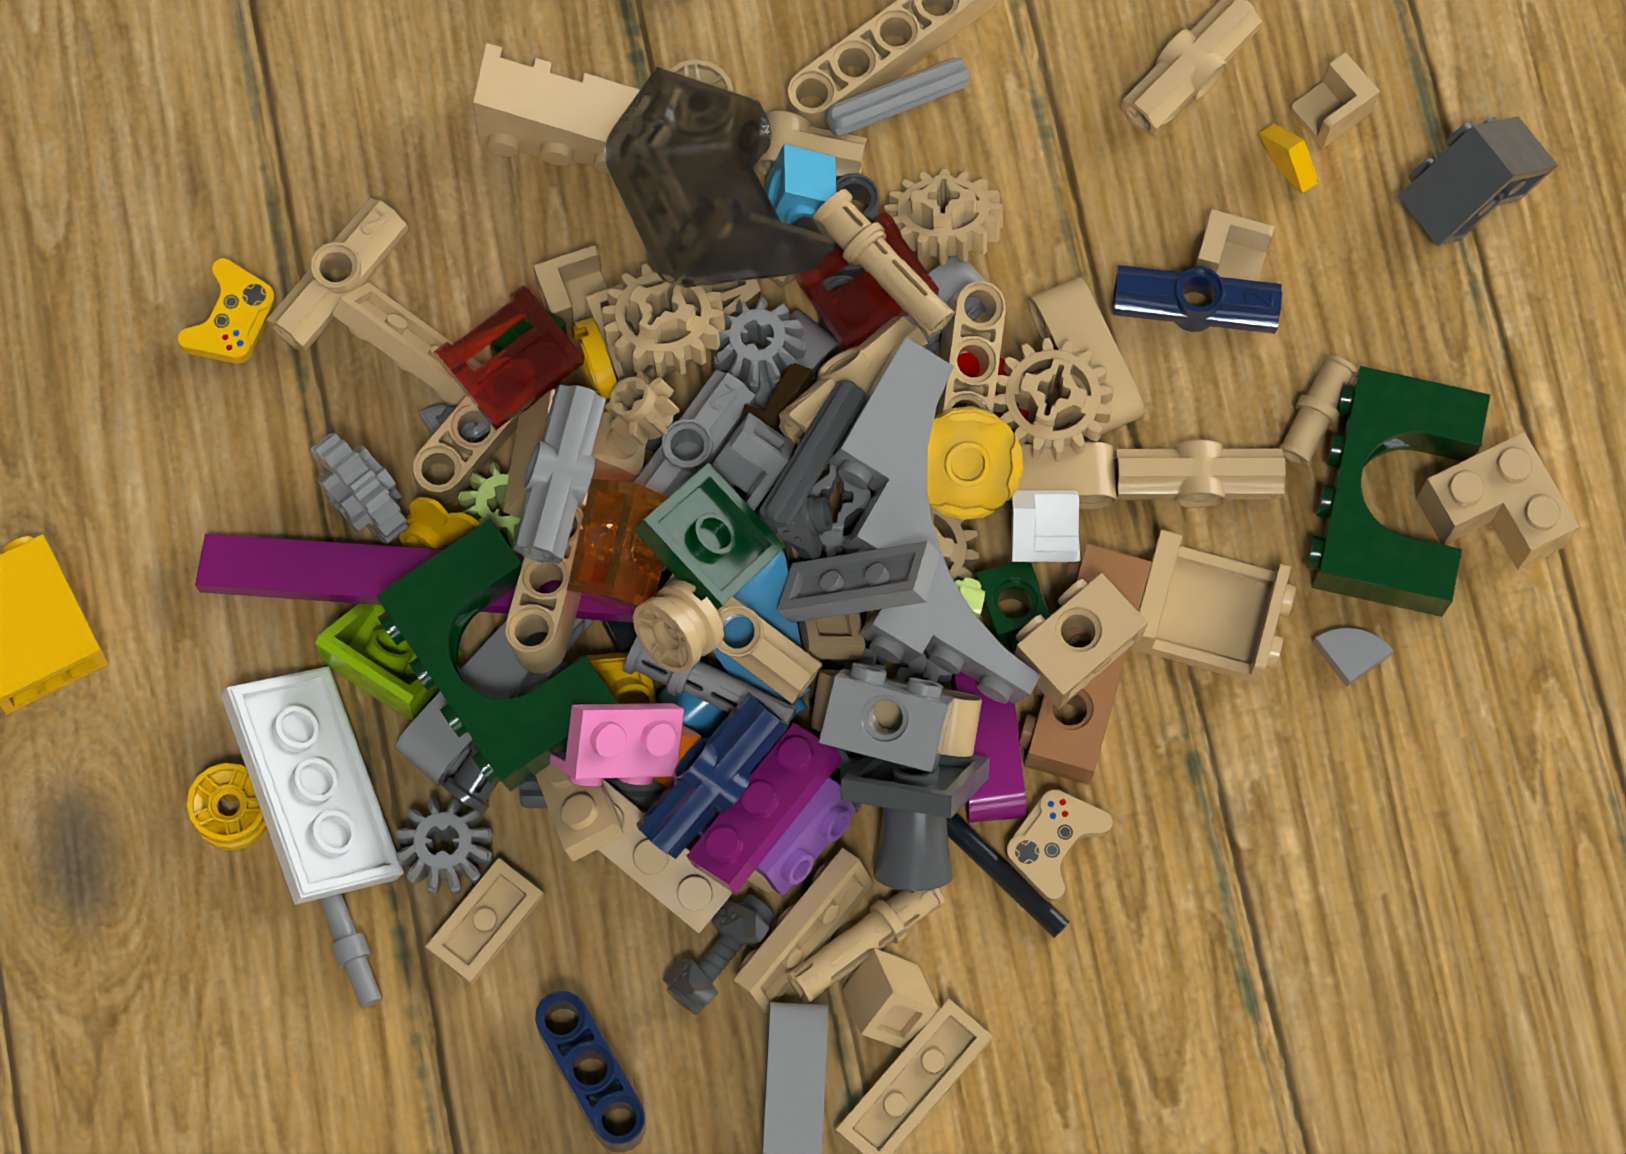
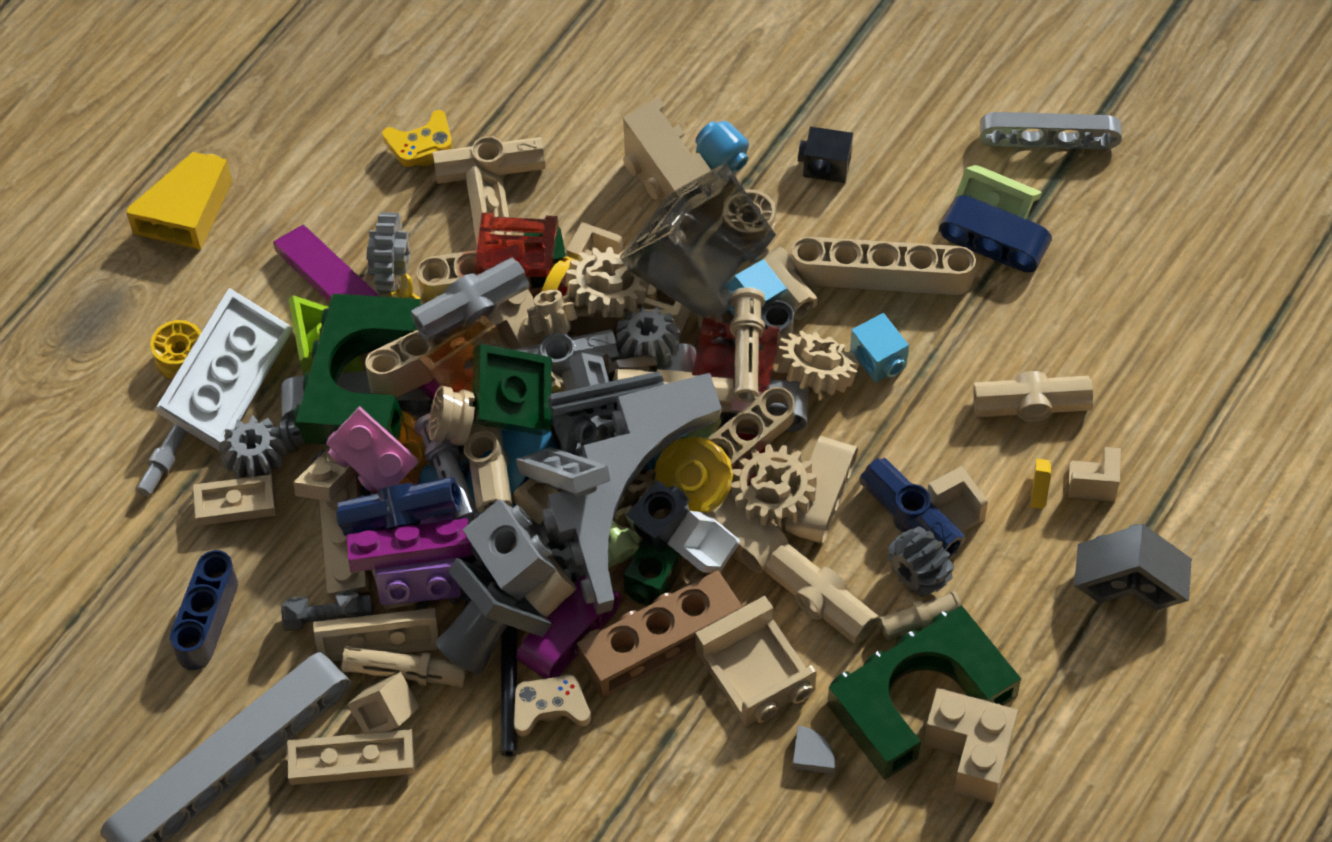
camera: 50 degrees right, 15 degrees down
light grey axle [825,58,970,136] -> none
tan brick [1014,573,1148,710] -> none
none -> black brick [626,480,690,553]
none -> dark azure head [695,121,749,175]
none -> medium azure brick [850,313,909,383]
none -> dark grey gear [887,526,954,597]

